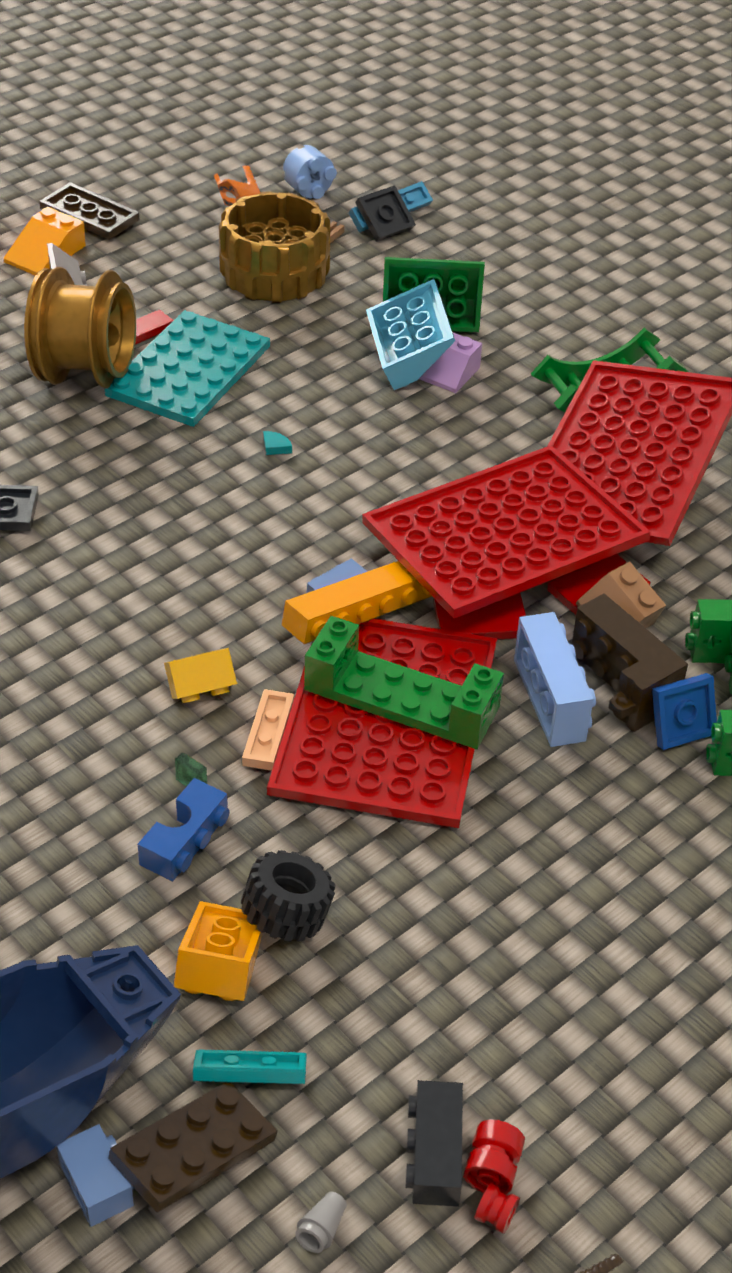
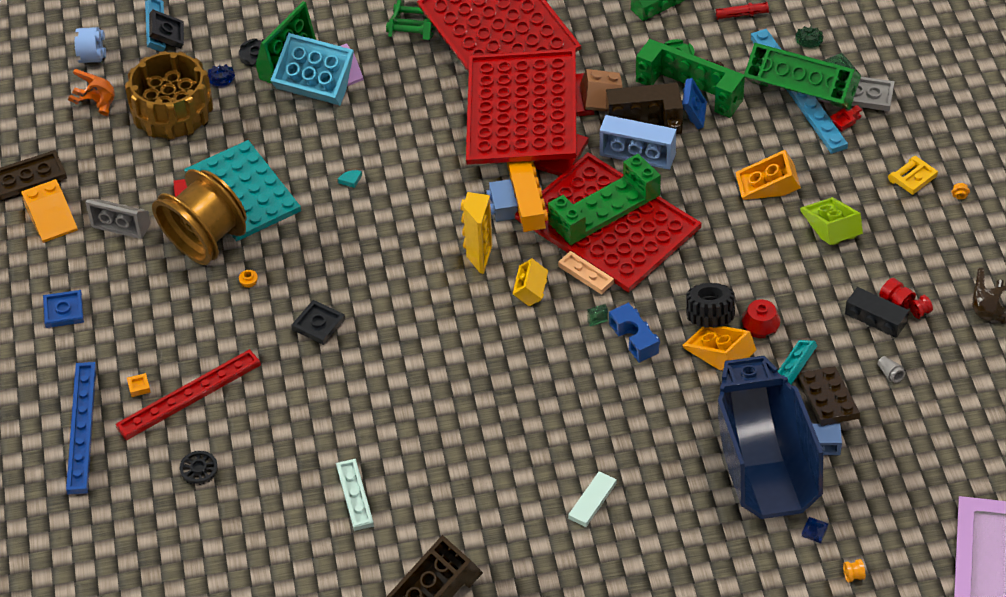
camera: 55 degrees left, 5 degrees up
none -> clear blue gear [208,64,235,86]
none -> light orange plate [239,270,258,288]
none -> yellow slope [461,192,493,274]
none -> light orange slope [735,150,801,200]
none -> red cone [742,299,781,338]
none -> lime slope [800,197,863,245]

